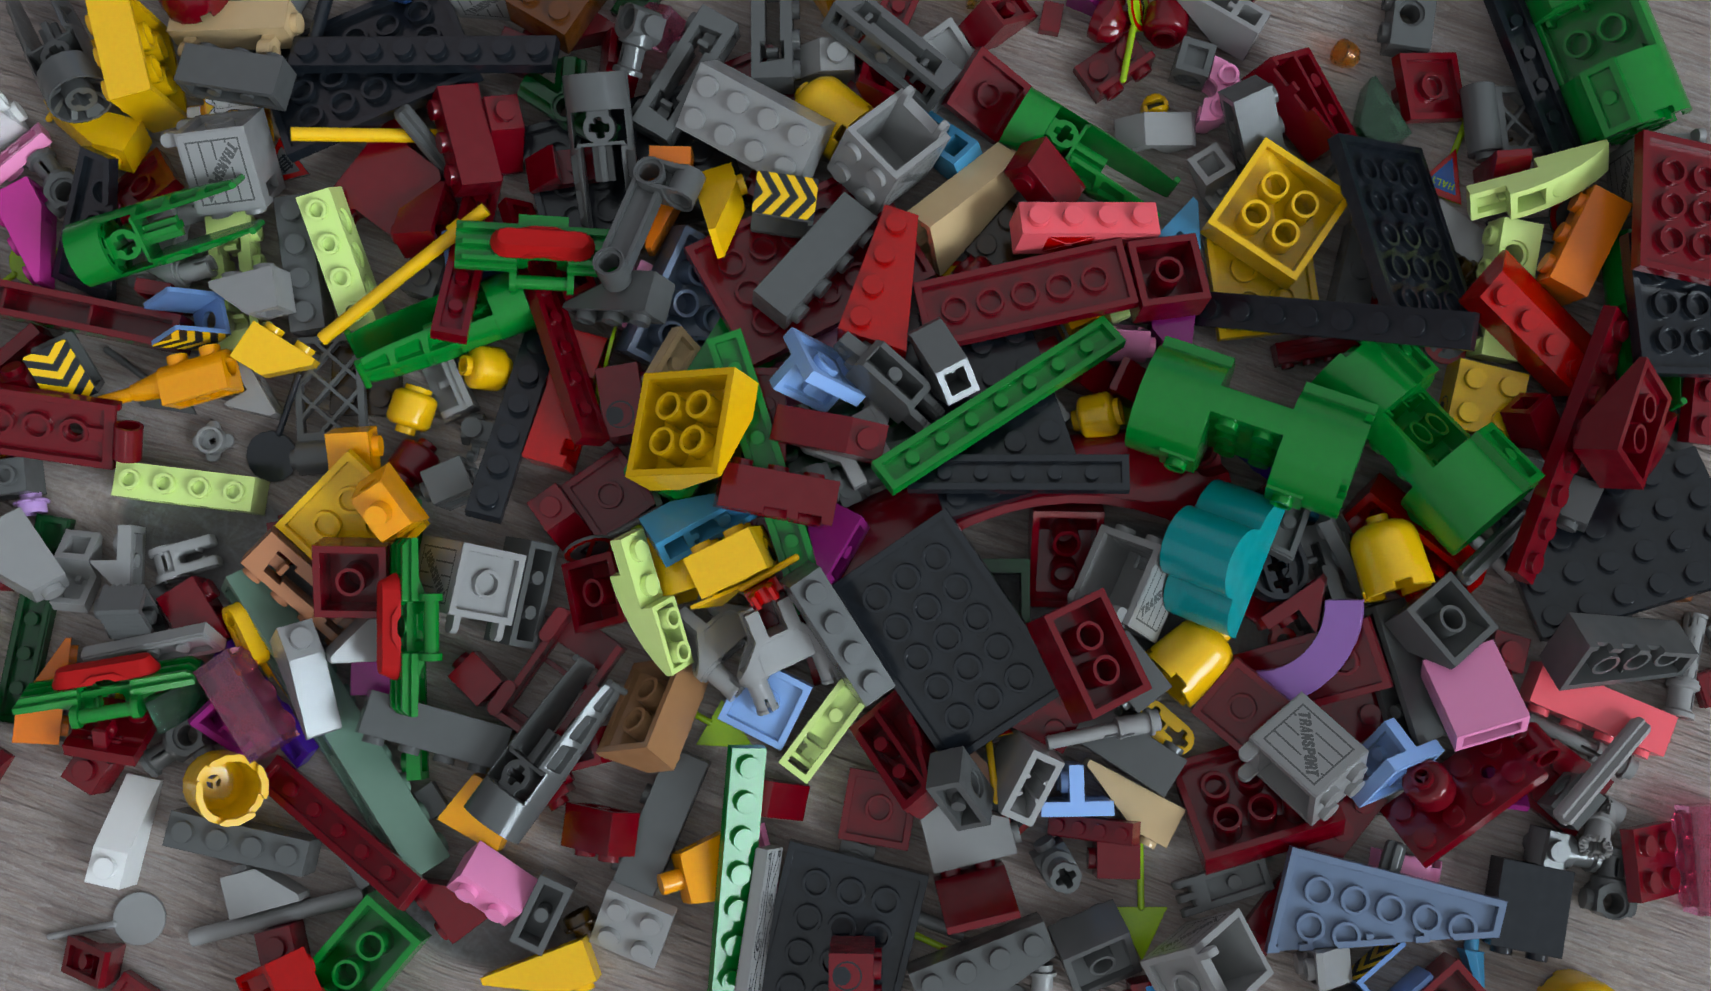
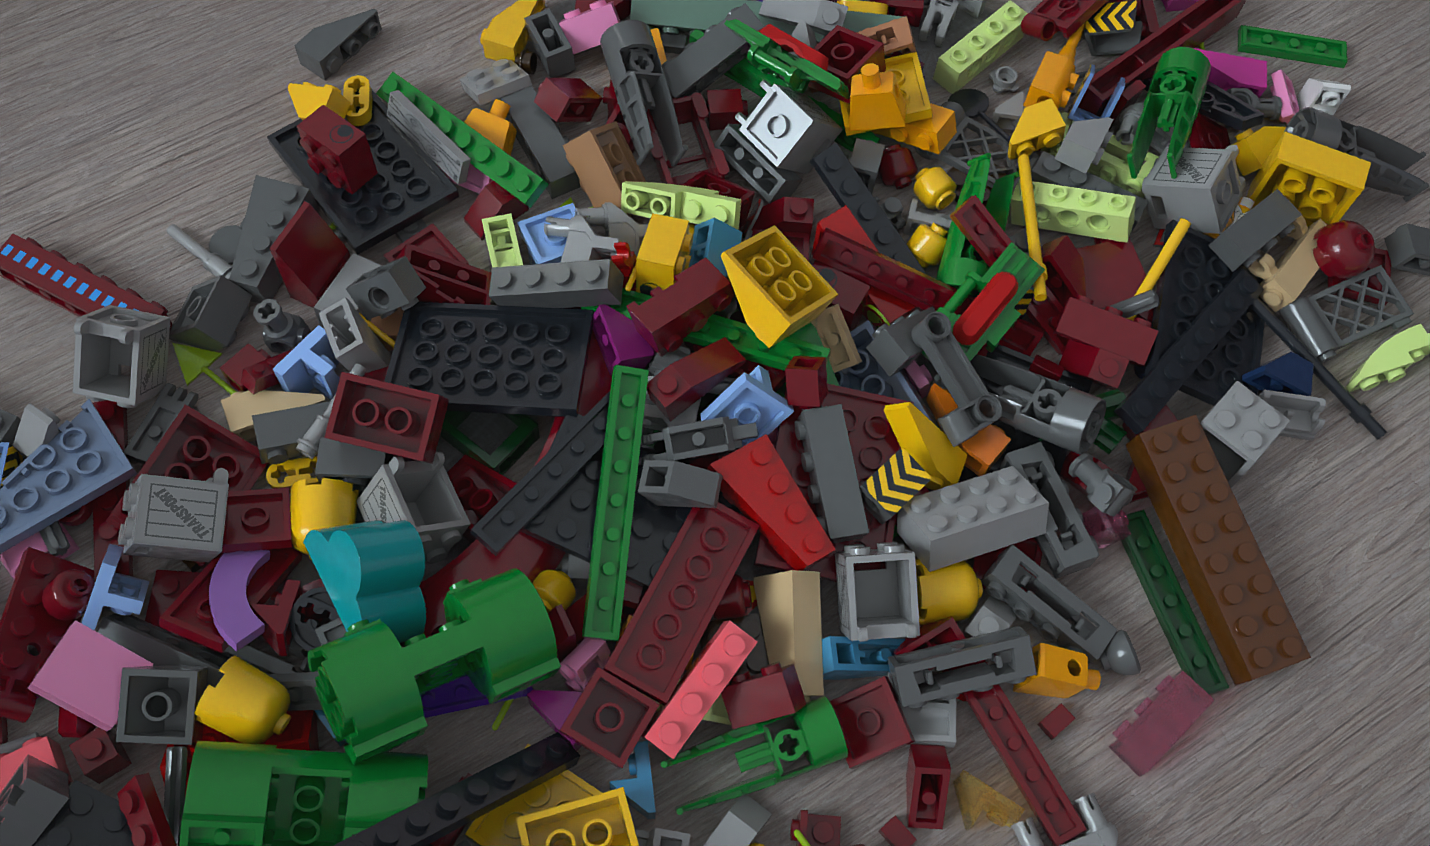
camera: 120 degrees right, 20 degrees down
none -> dark red brick [785,356,828,409]

